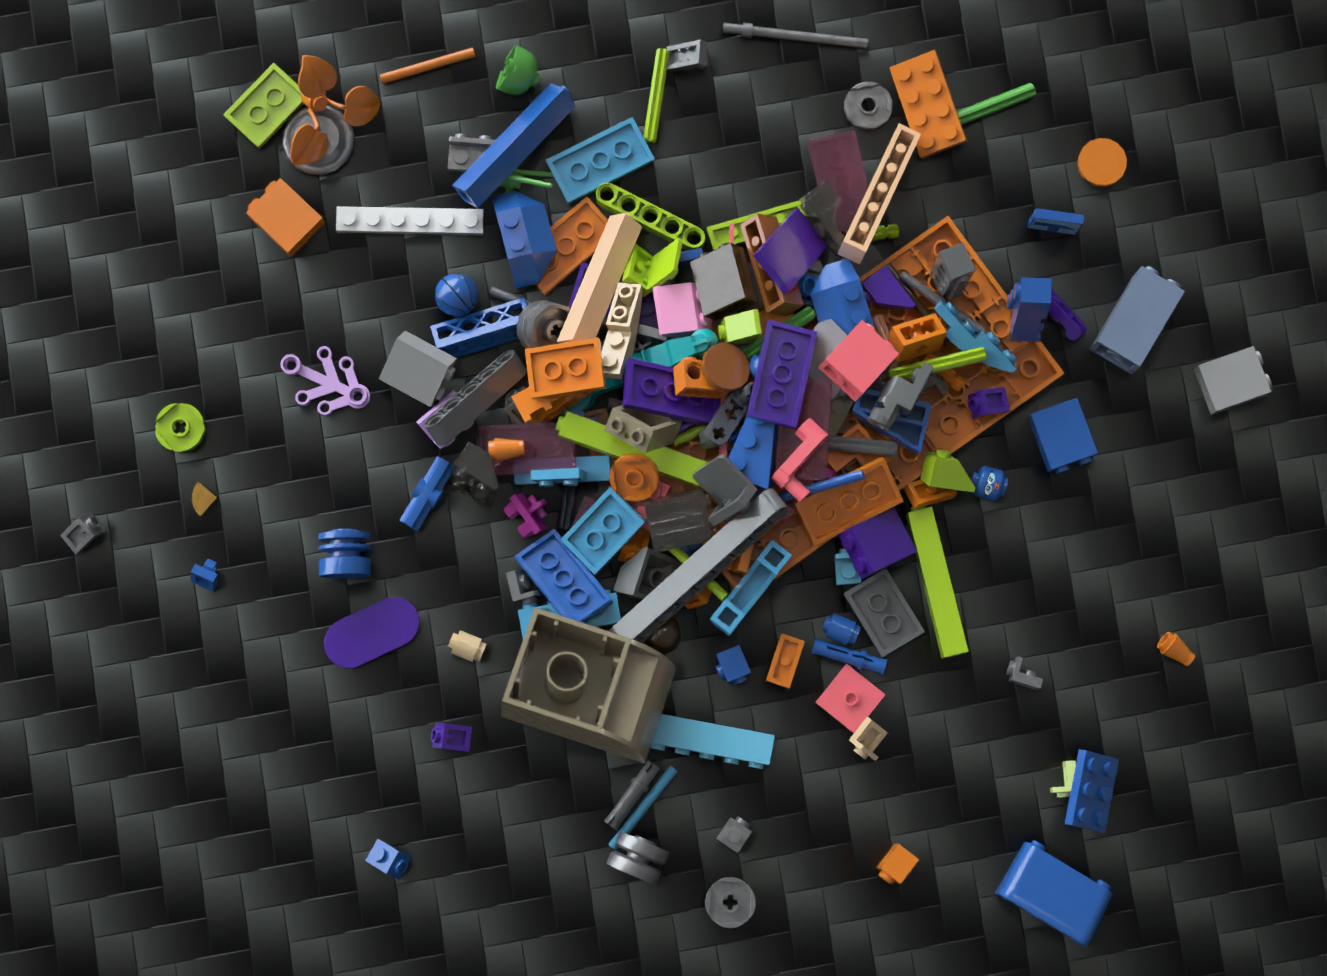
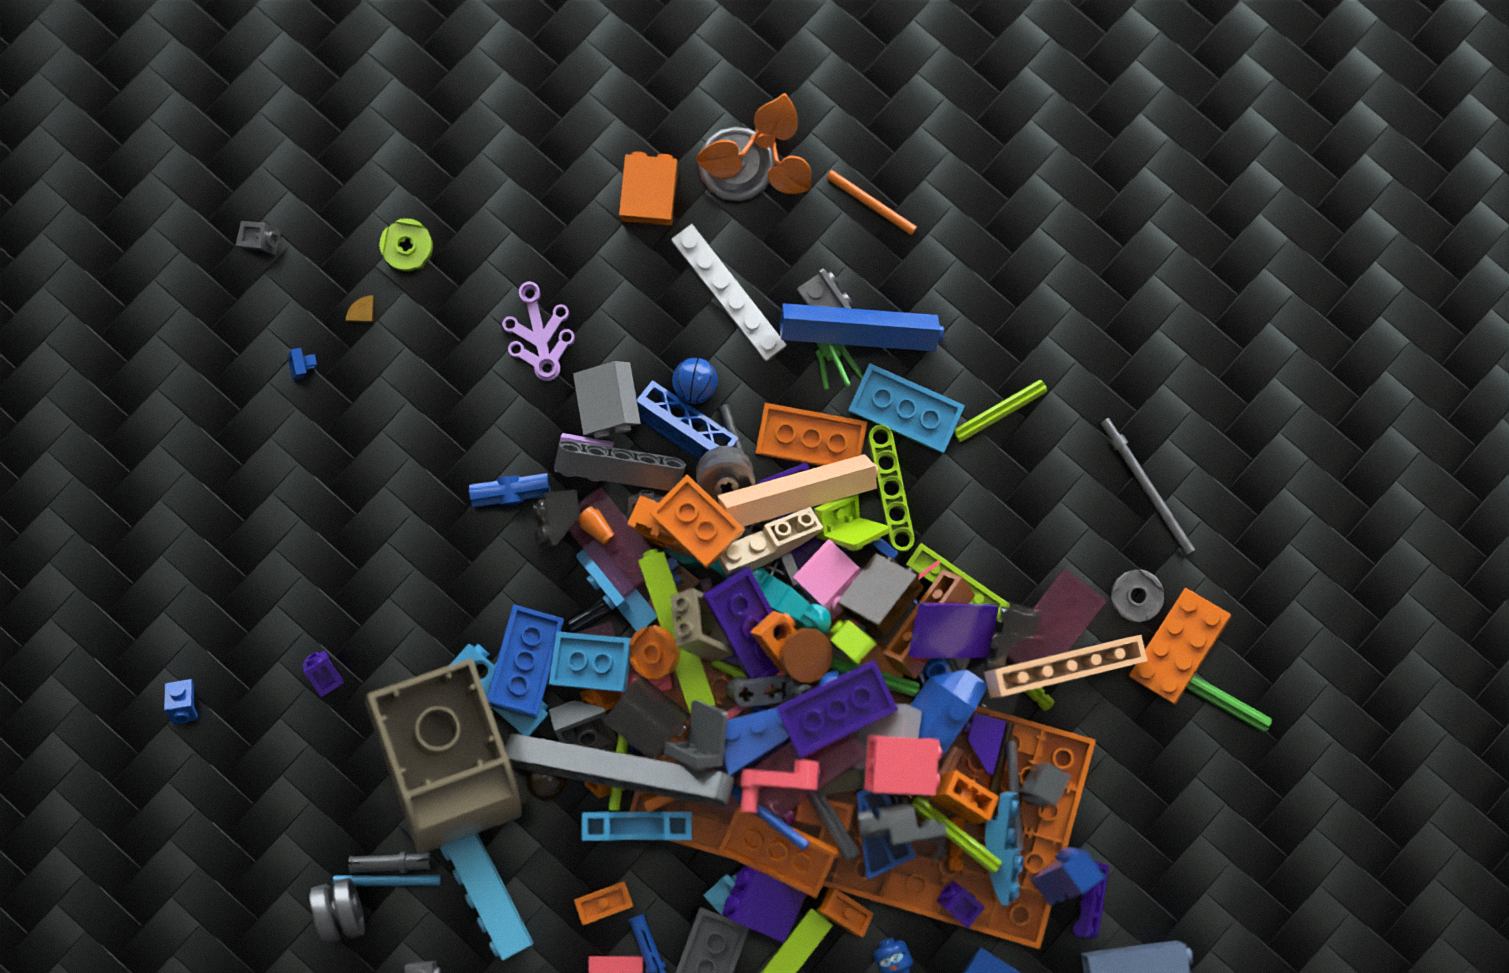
camera: 55 degrees right, 0 degrees up
lime plate [223,63,303,149] -> none
blue wheel [318,529,371,578] -> none
dark purple tile [324,597,420,668] -> none
tan brick [448,630,486,662] -> none
blue wedge [492,190,557,289] -> none
bright green cylinder [496,45,540,95] -> none
magenta hips [504,492,548,538] -> none
dark grey bracket [506,570,544,605] -> none
flat silver tile [667,40,708,72] -> none
blue brick [715,645,751,685] -> none
blue brick [822,613,861,645] -> none
lime slope [920,449,975,492] -> none
blue tile [1028,208,1084,235] -> none
orange tile [1077,138,1127,187] -> none

